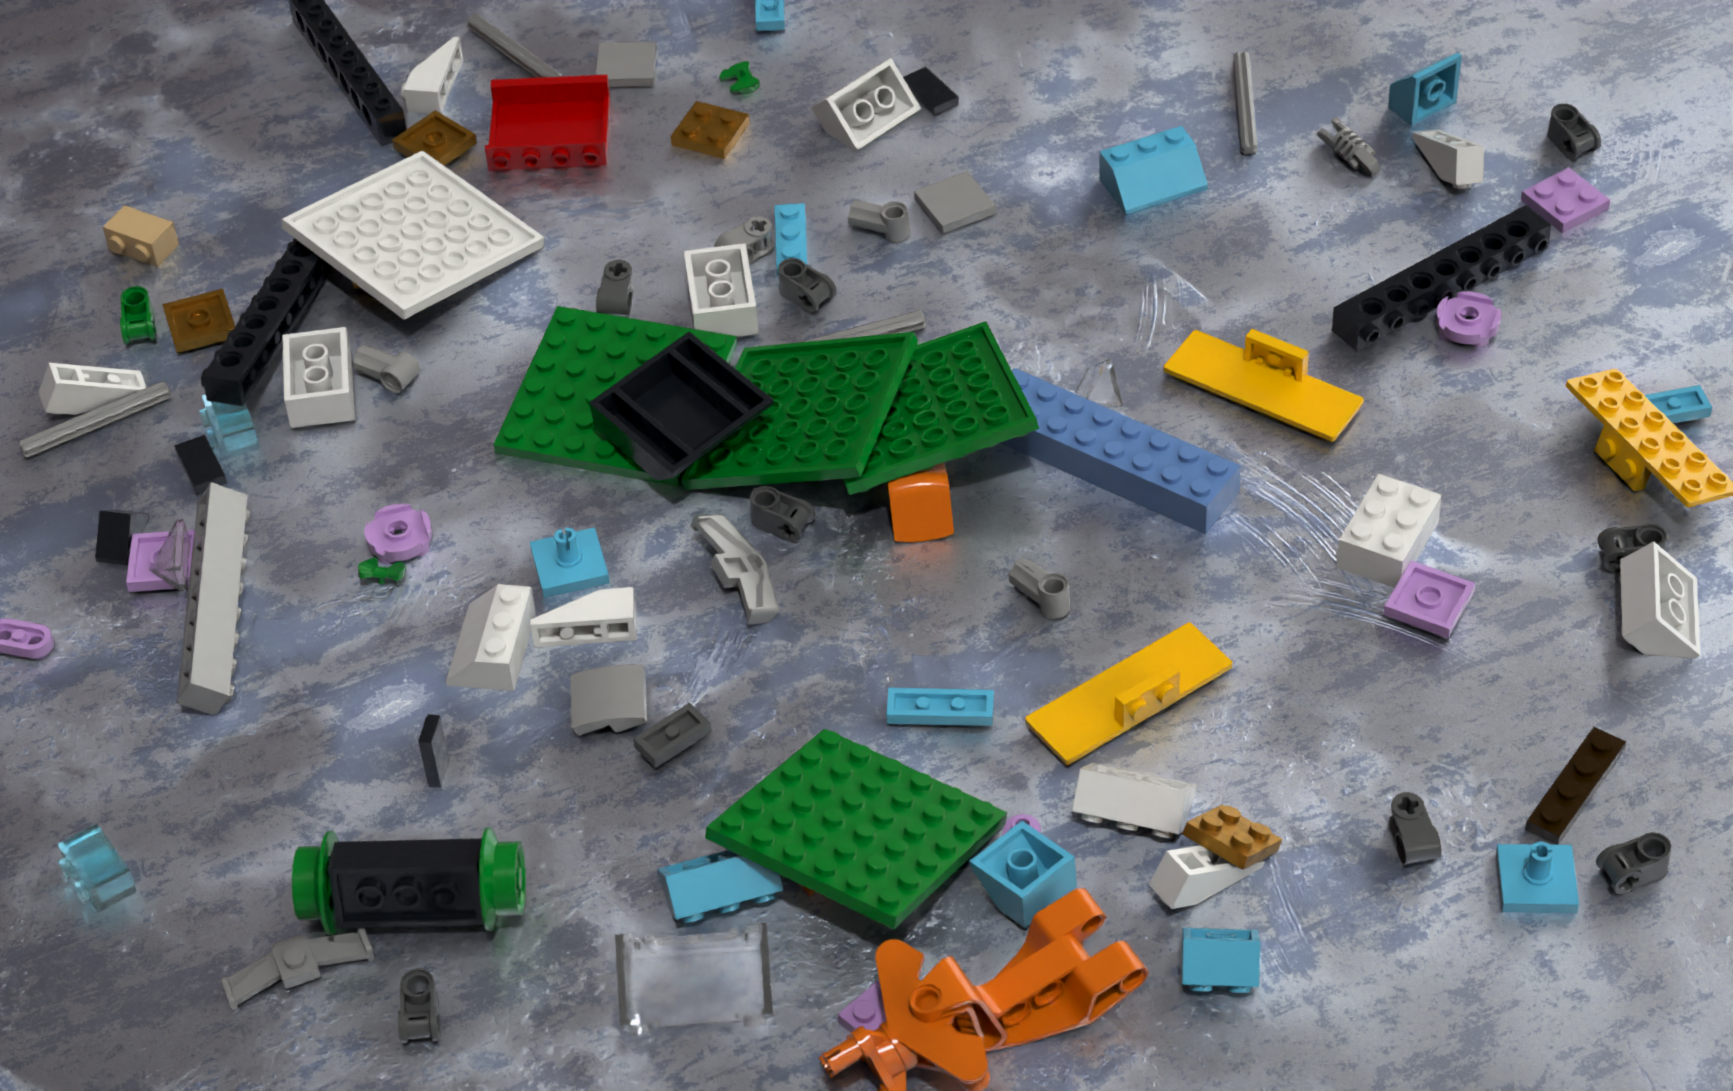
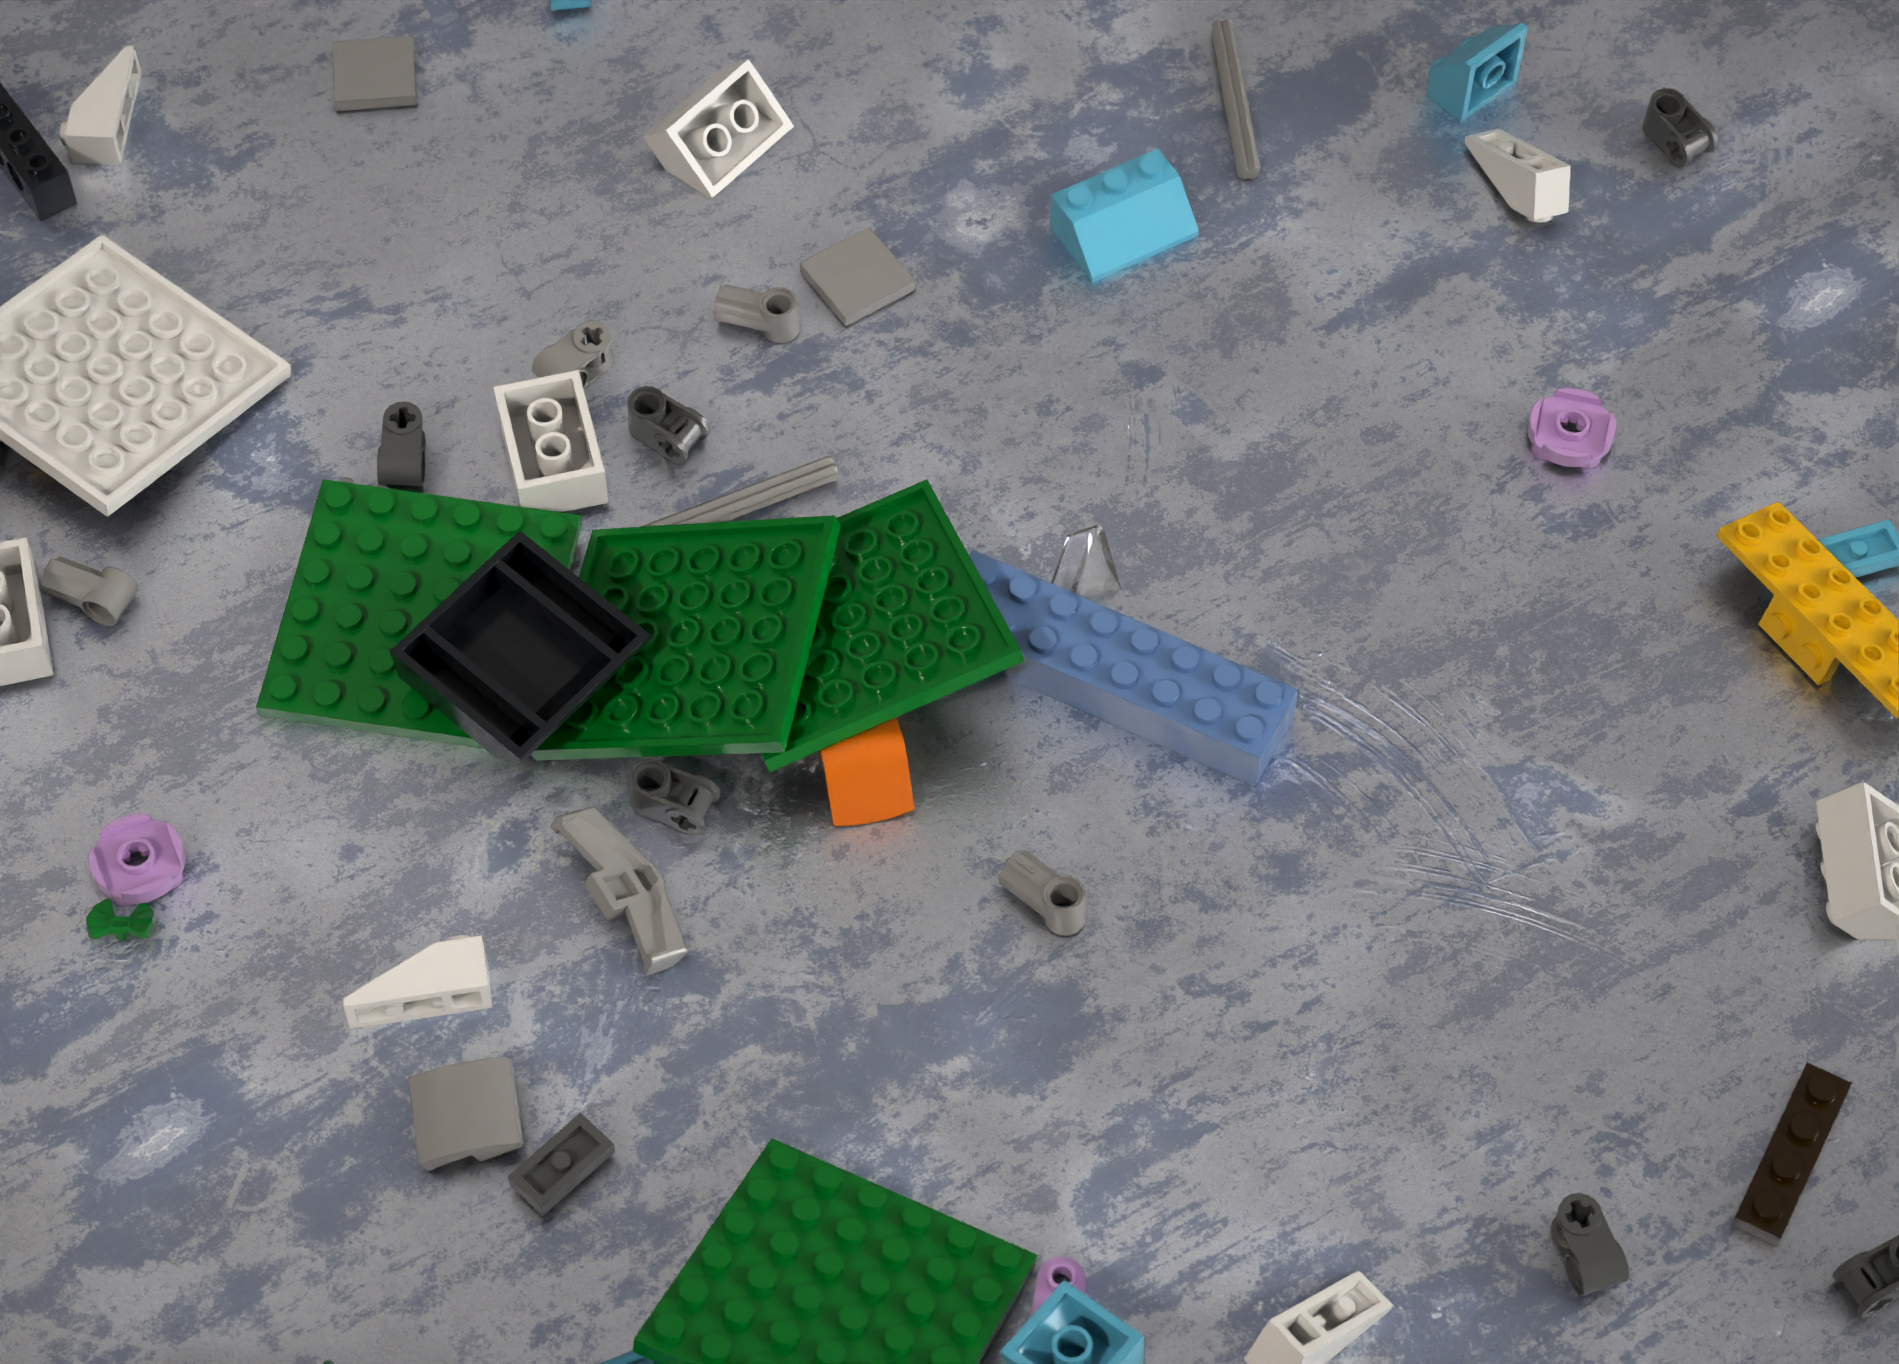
camera: 10 degrees left, 10 degrees up
pearl gold plate [392,110,477,166] -> none
black tile [418,714,450,788] -> none
white slope [446,584,536,691] -> none
light grey axle [466,13,562,78] -> none
red panel [485,74,611,171] -> none
medium azure tile [530,527,610,598] -> none
pearl gold plate [670,101,750,159] -> none
green piece [719,61,760,94] -> none
medium azure plate [774,203,808,275] -> none
medium azure plate [886,688,994,726] -> none
black tile [903,66,959,116] -> none
yellow bracket [1025,622,1232,765] -> none
white slope [1072,763,1197,838] -> none
yellow bracket [1164,329,1364,442] -> none
pearl gold plate [1182,805,1282,870] -> none
light grey hinge [1316,117,1381,177] -> none
black brick [1332,205,1551,352] -> none
white brick [1336,473,1442,588] -> none
lavender plate [1383,560,1476,638] -> none
medium azure tile [1496,842,1579,913] -> none
lavender plate [1521,167,1610,233] -> none
dark grey piece [1597,524,1667,573] -> none

